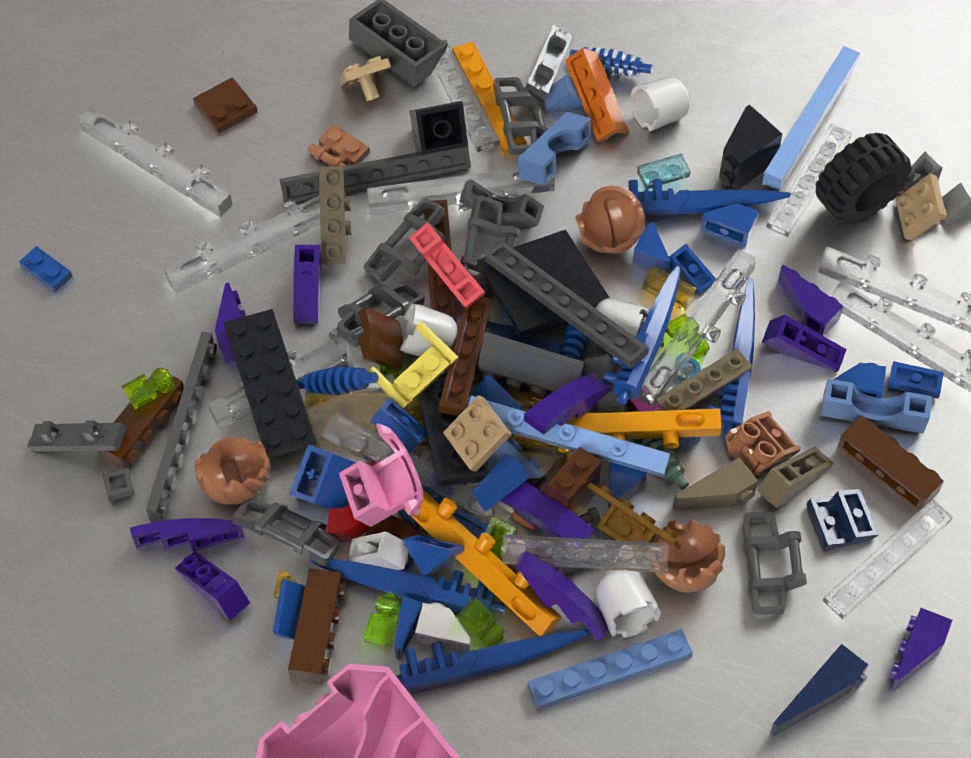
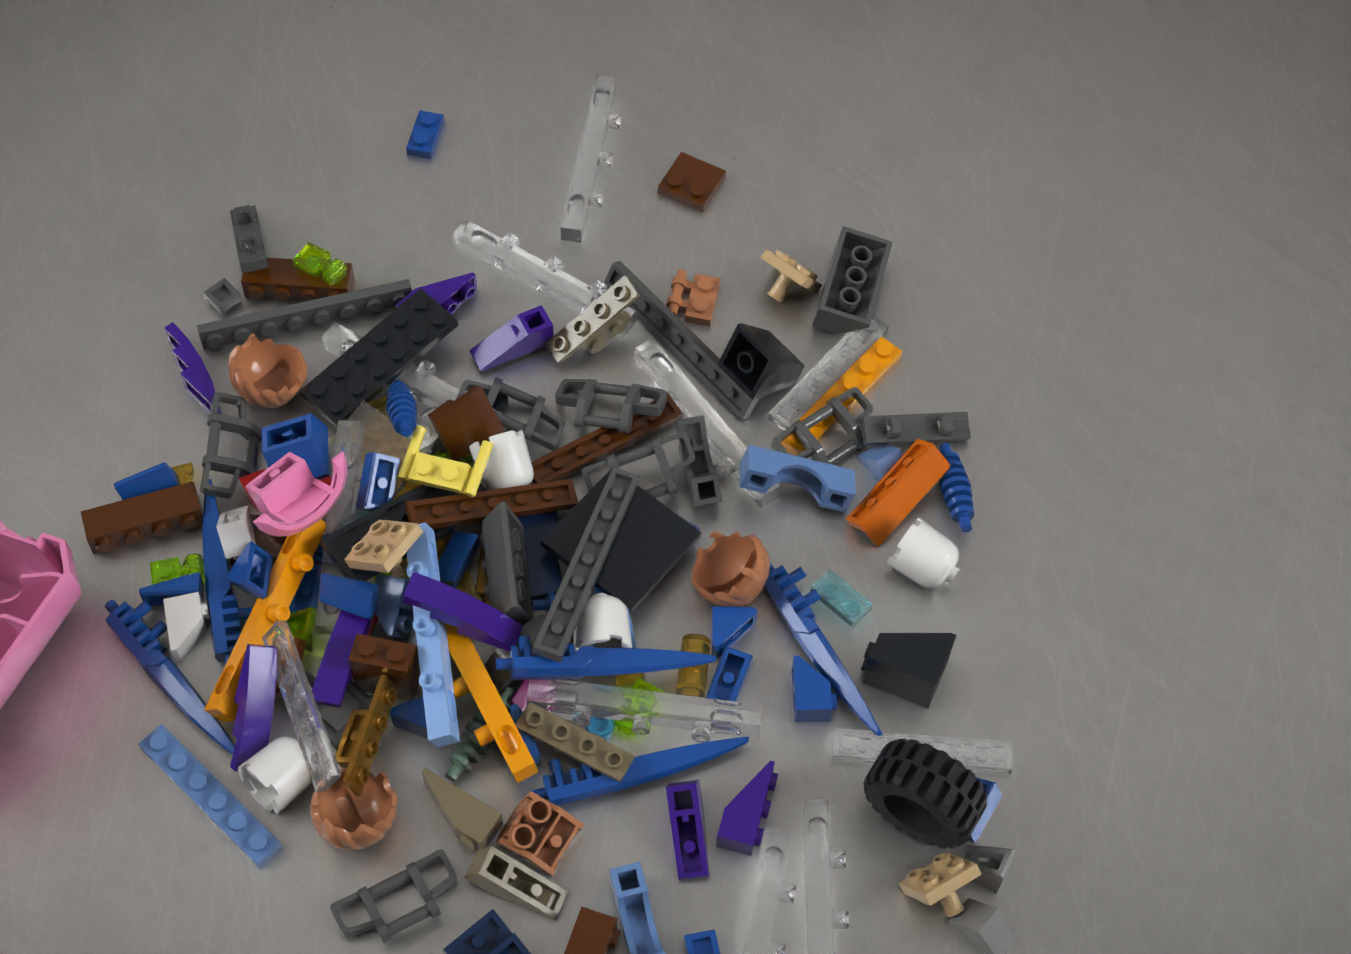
camera: 60 degrees right, 0 degrees up
dark purple slope [175,551,250,621] -> none
coral slope [409,222,485,309] -> none
clear neon green plate [455,597,505,647] -> none
light blue piece [762,46,860,191] -> none
blue slope [834,362,886,398] -> none

